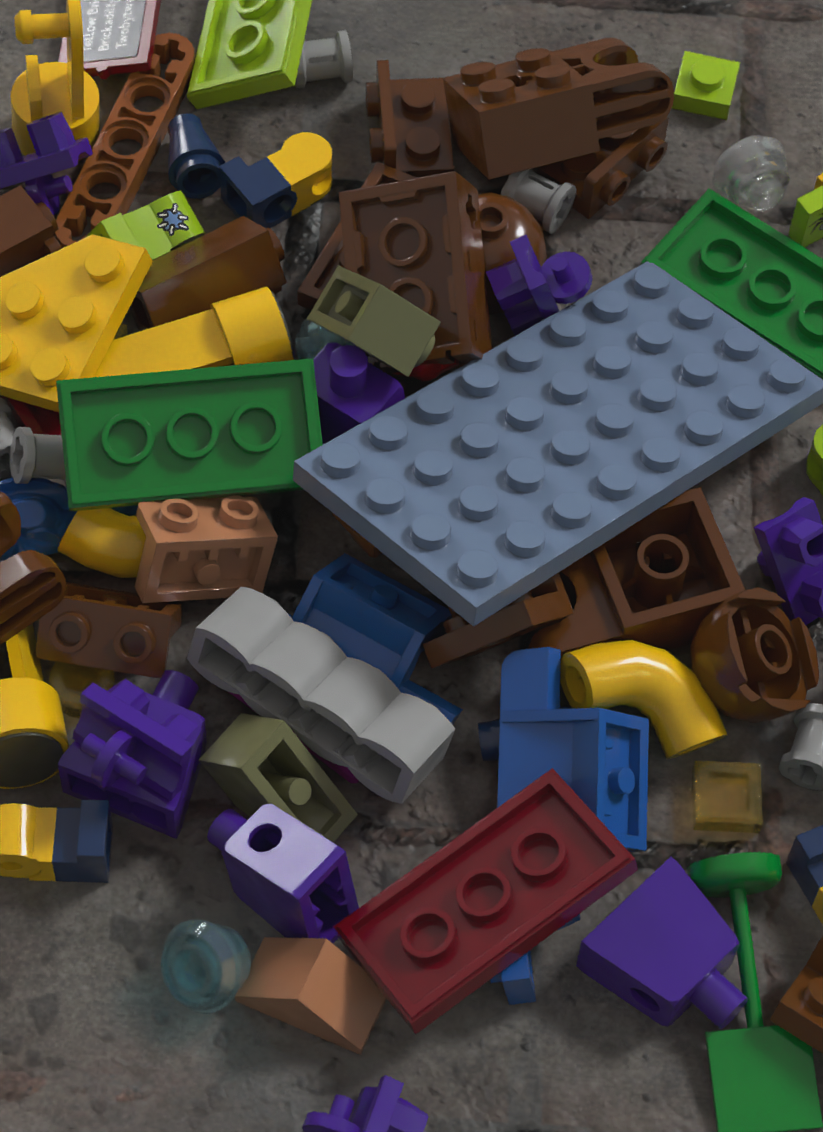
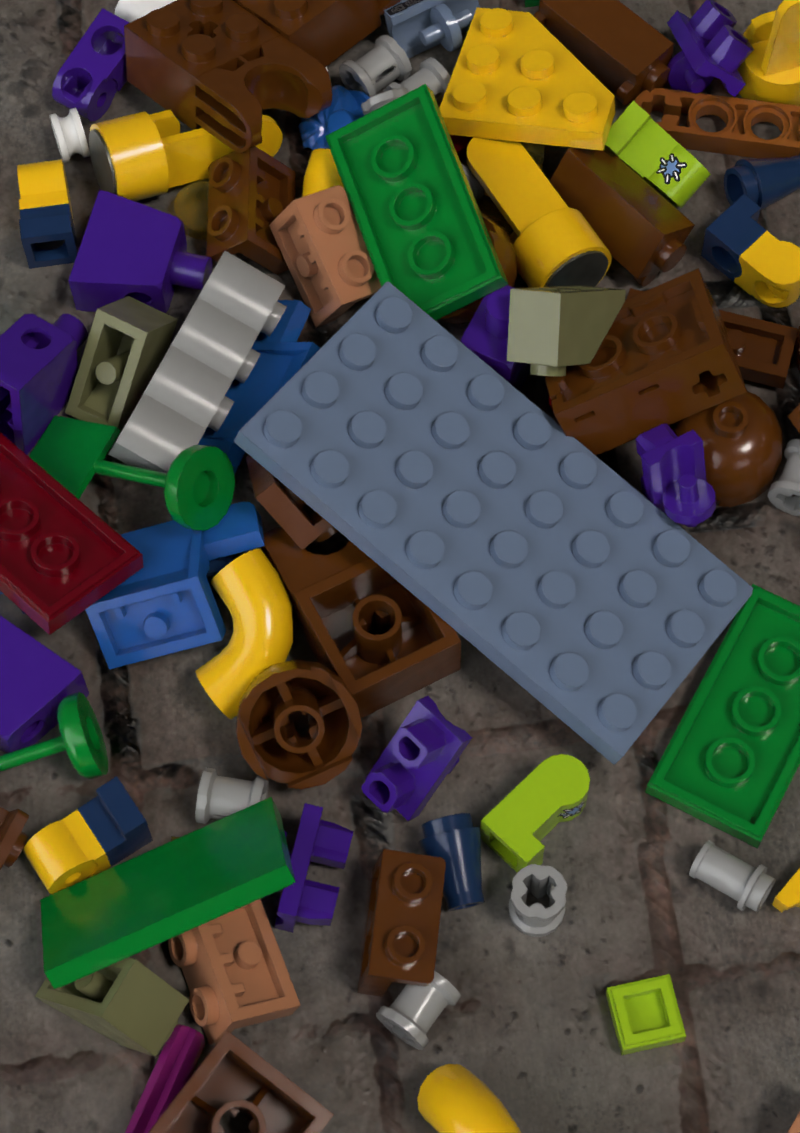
camera: 85 degrees right, 5 degrees up
dark purple hips [72,679,201,801] -> none
clear yellow tile [692,761,763,833] -> none
none -> green piece [29,415,235,531]

